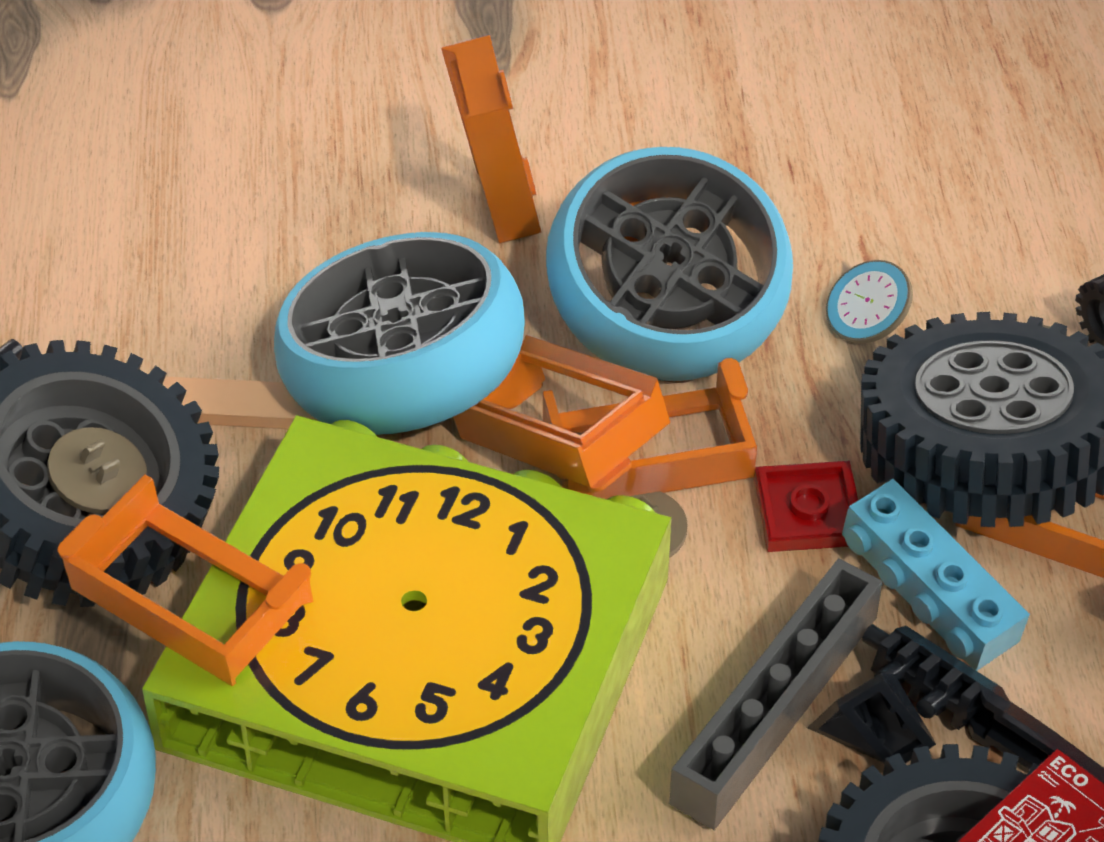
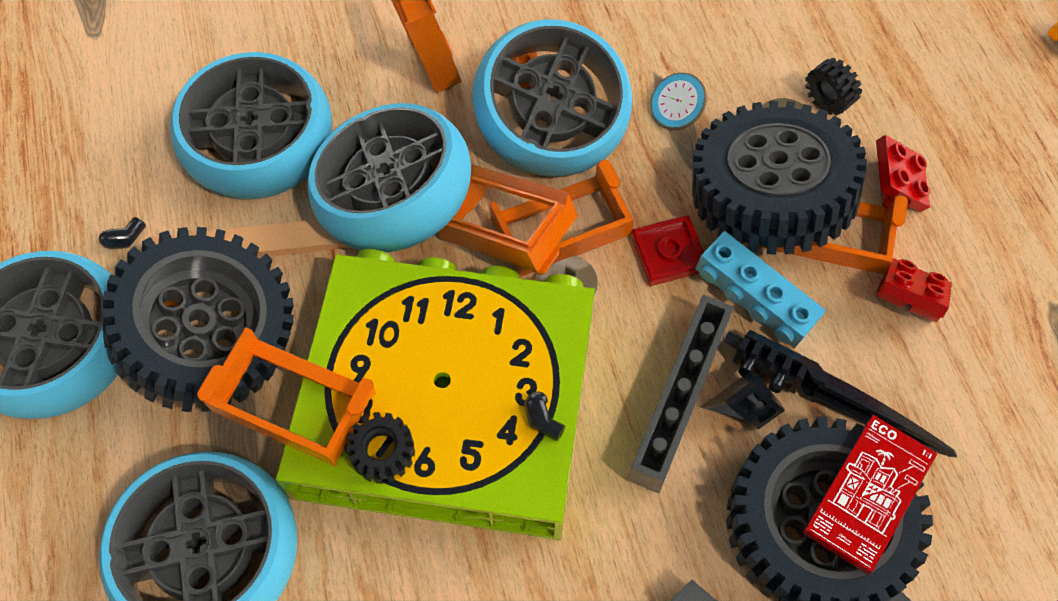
camera: 10 degrees left, 15 degrees up
dark tan piece [47,427,147,514] -> none
none -> dark grey wheel [170,52,332,199]
none -> black tyre [346,412,415,484]
none -> black arm [524,391,566,441]

